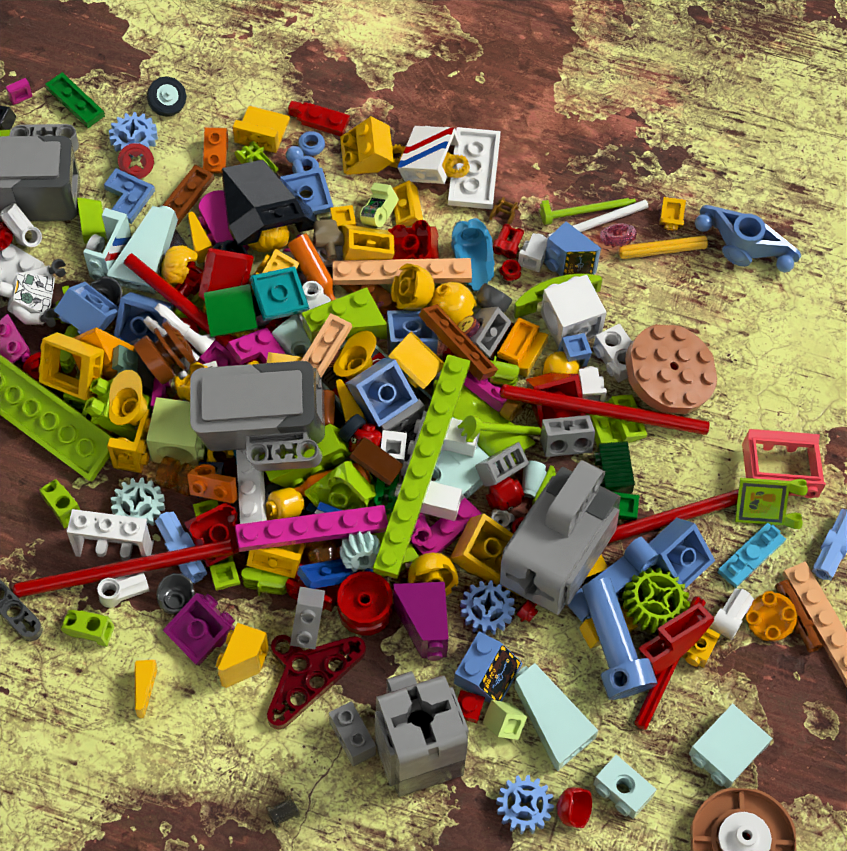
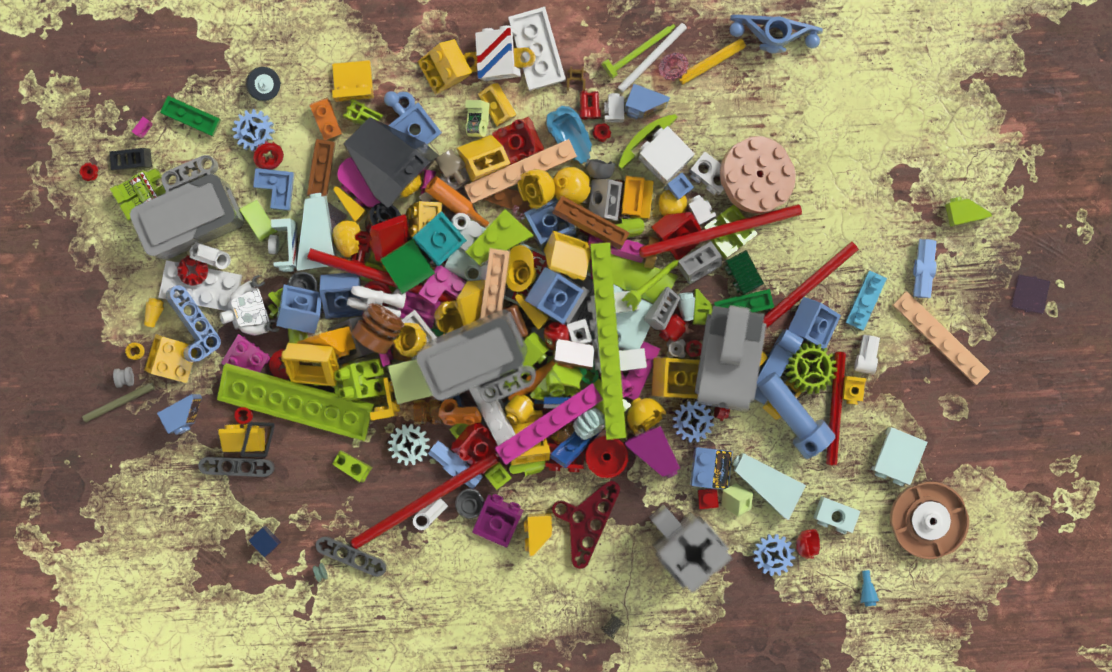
camera: 15 degrees left, 25 degrees up
lime leg [61,610,115,647] -> none
white window [67,509,154,560] -> none
yellow piece [109,370,147,426] -> none
sand green plate [112,344,138,378] -> none
yellow slope [135,660,158,718] -> none
red hinge [288,101,350,137] -> none
light grey brick [290,587,325,649] -> none
medium blue piece [298,131,325,156] -> none
light grey brick [329,701,376,766] -> none
yellow plate [330,205,356,231] -> none
black wheel [338,414,366,442] -> none
tile [458,316,480,338] -> none
red slope [638,603,714,676] -> none
yellow bracket [659,197,686,231] -> none
lime flag [735,478,808,529] -> none
coral window [742,429,826,498] -> none
light orange dish [746,591,797,642] -> none
dark orange pin [775,580,823,653] -> none

